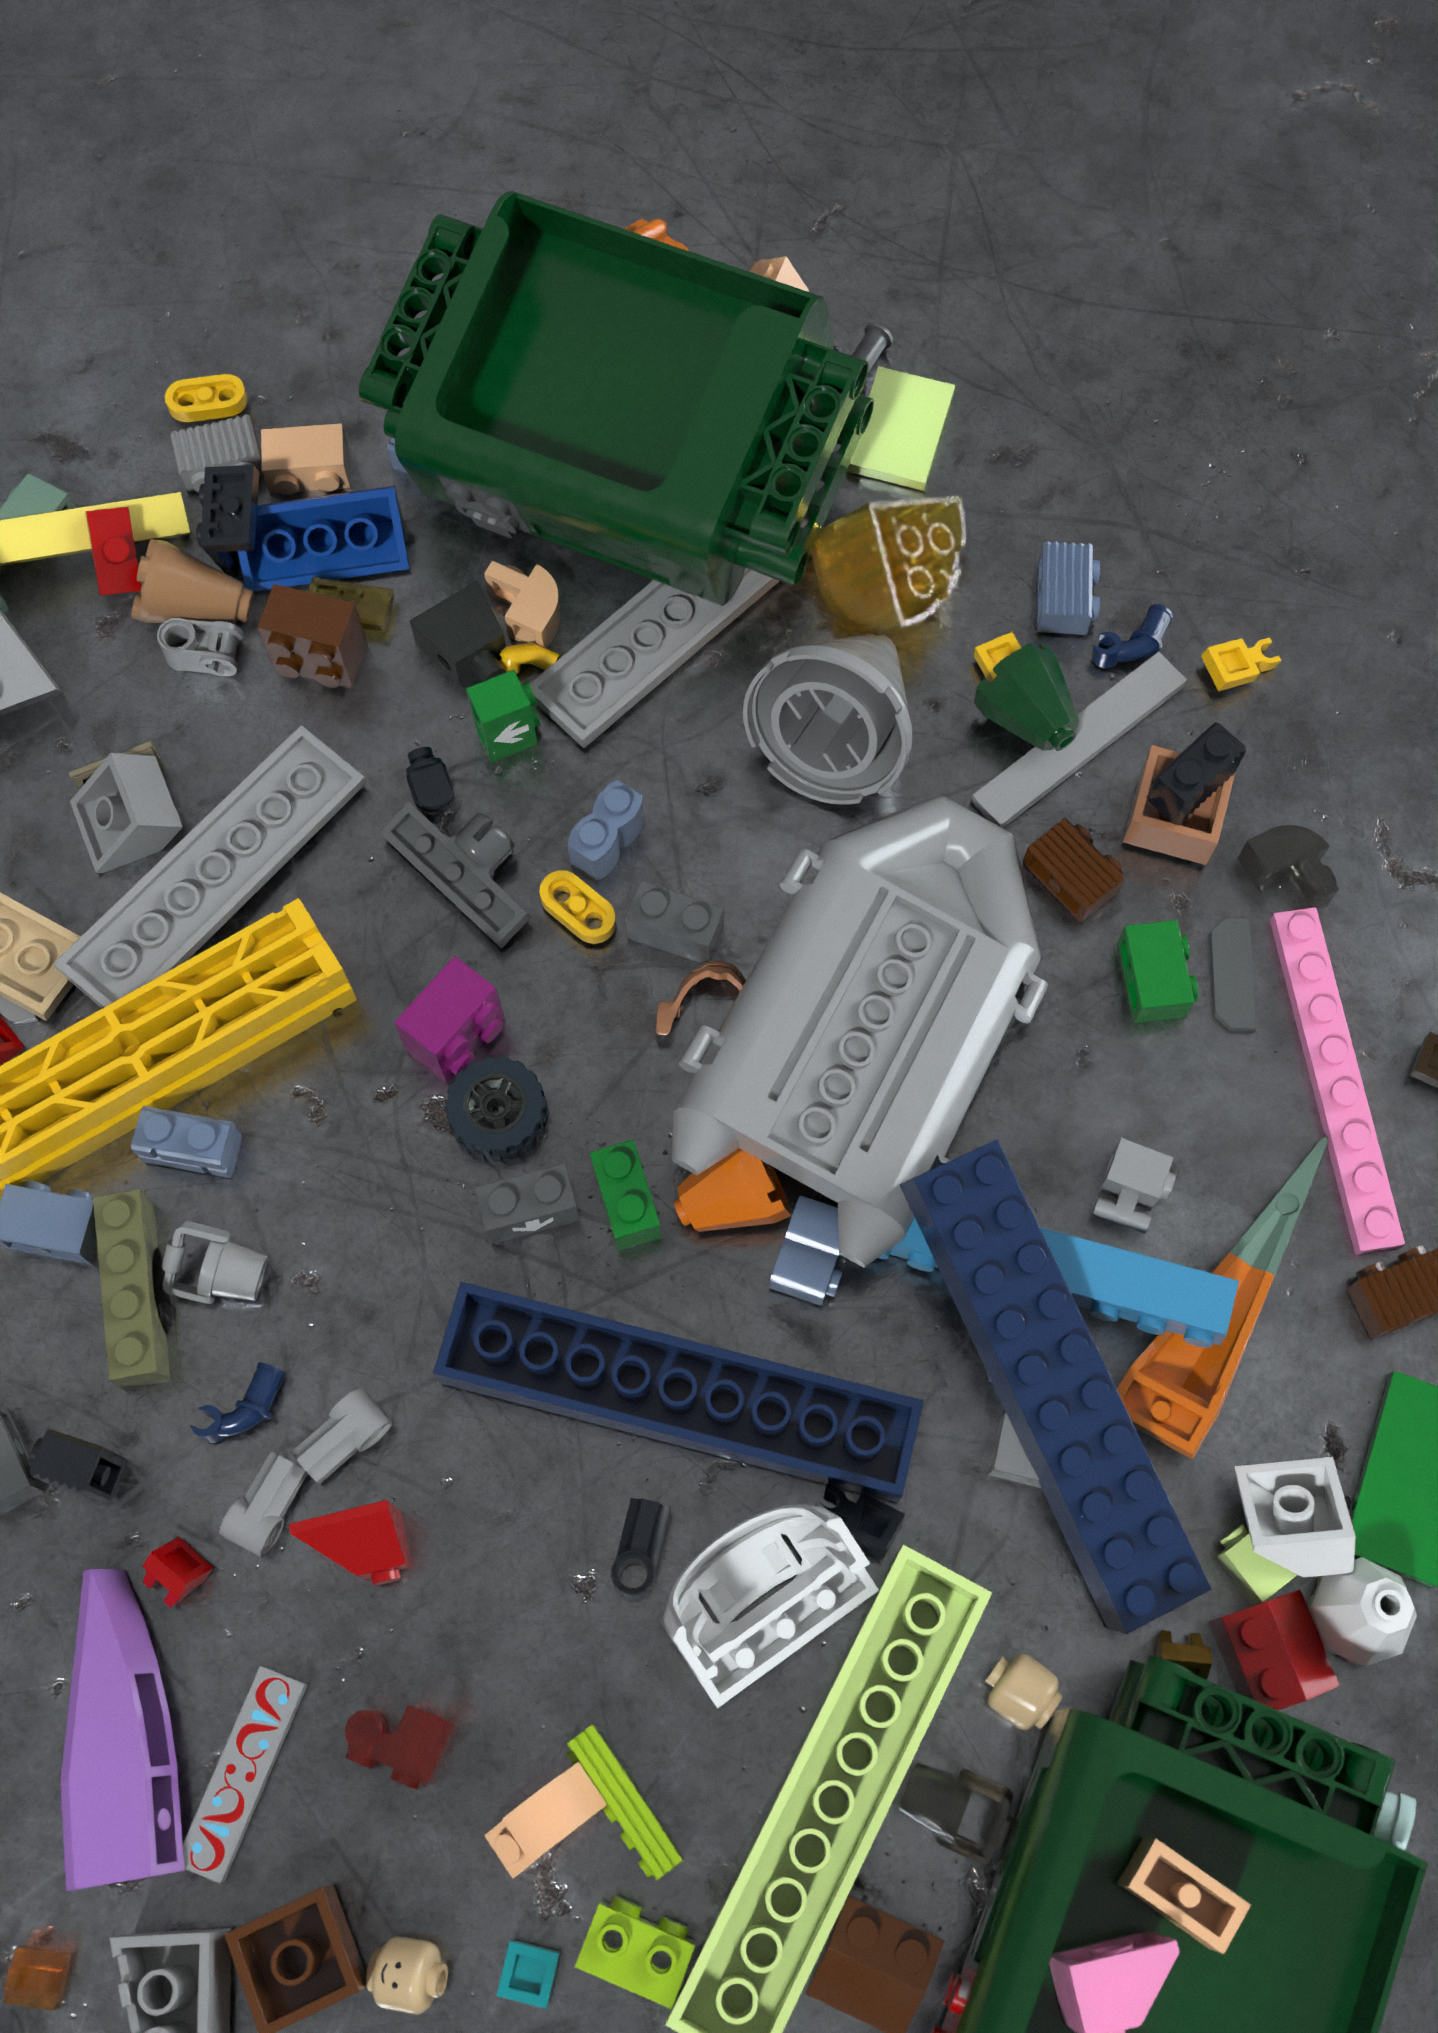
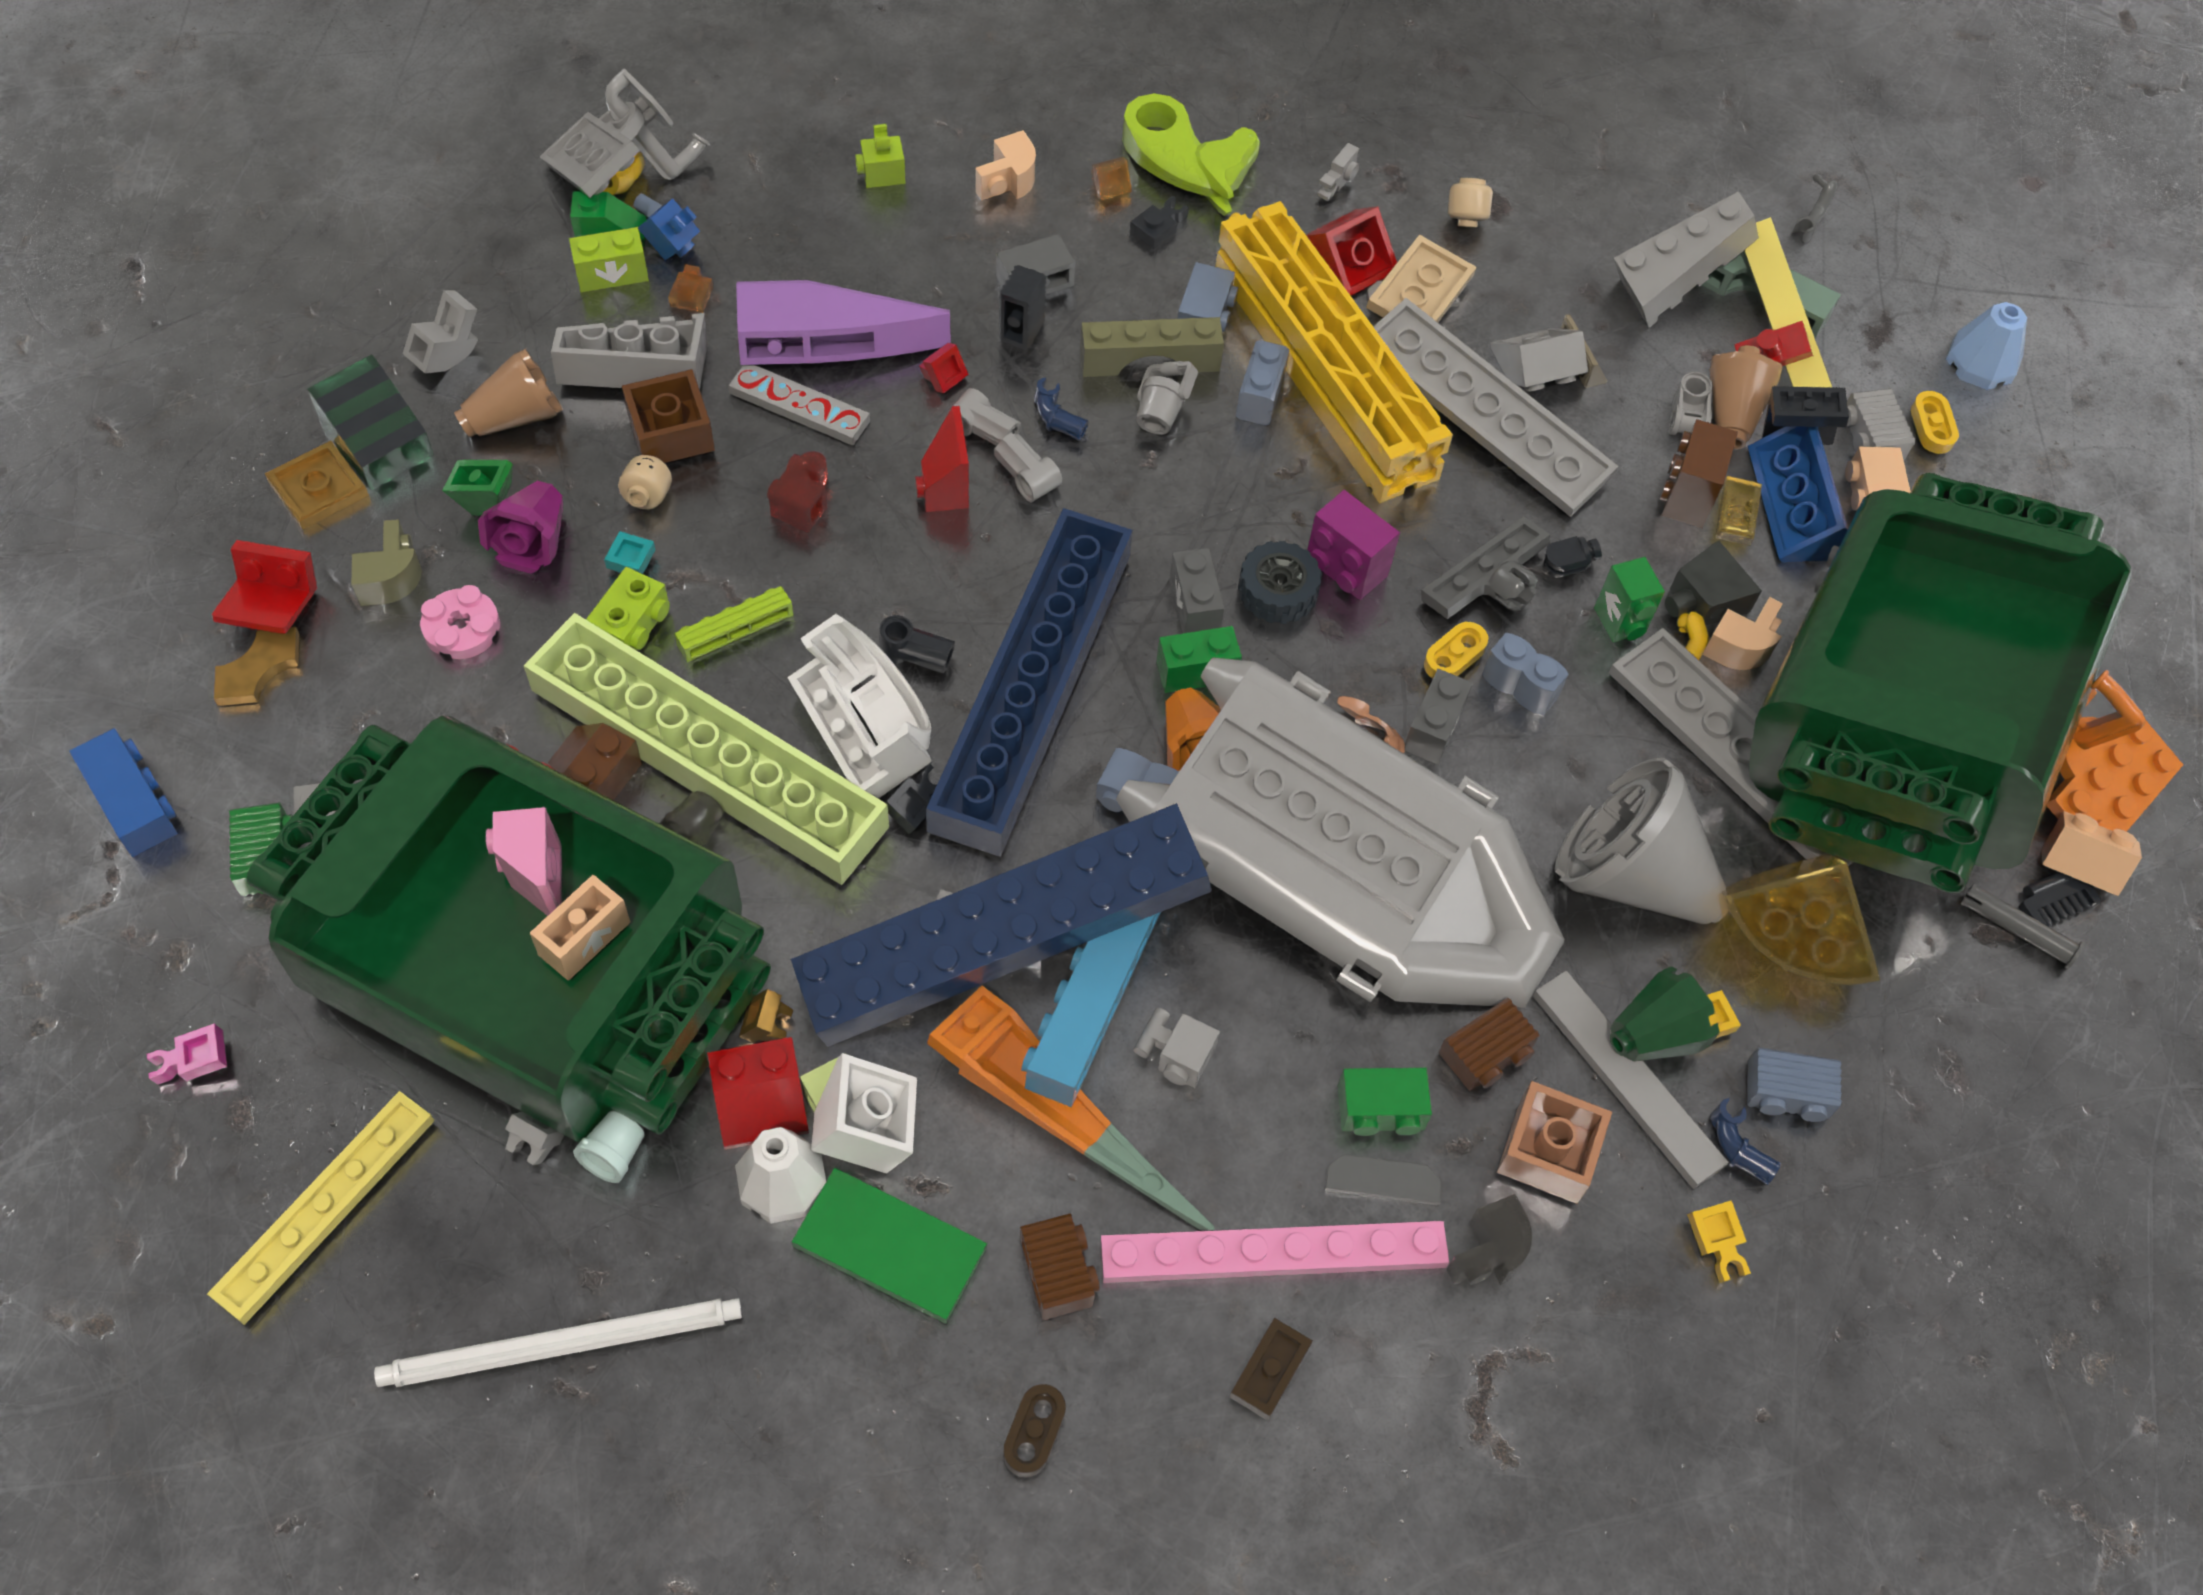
camera: 90 degrees right, 10 degrees down
light nougat brick [484,1762,607,1879] -> none
yellowish green tile [847,366,955,491] -> none
tan head [985,1653,1063,1730] -> none
black brick [1147,722,1246,825] -> none
none -> light blue cone [1946,302,2027,390]

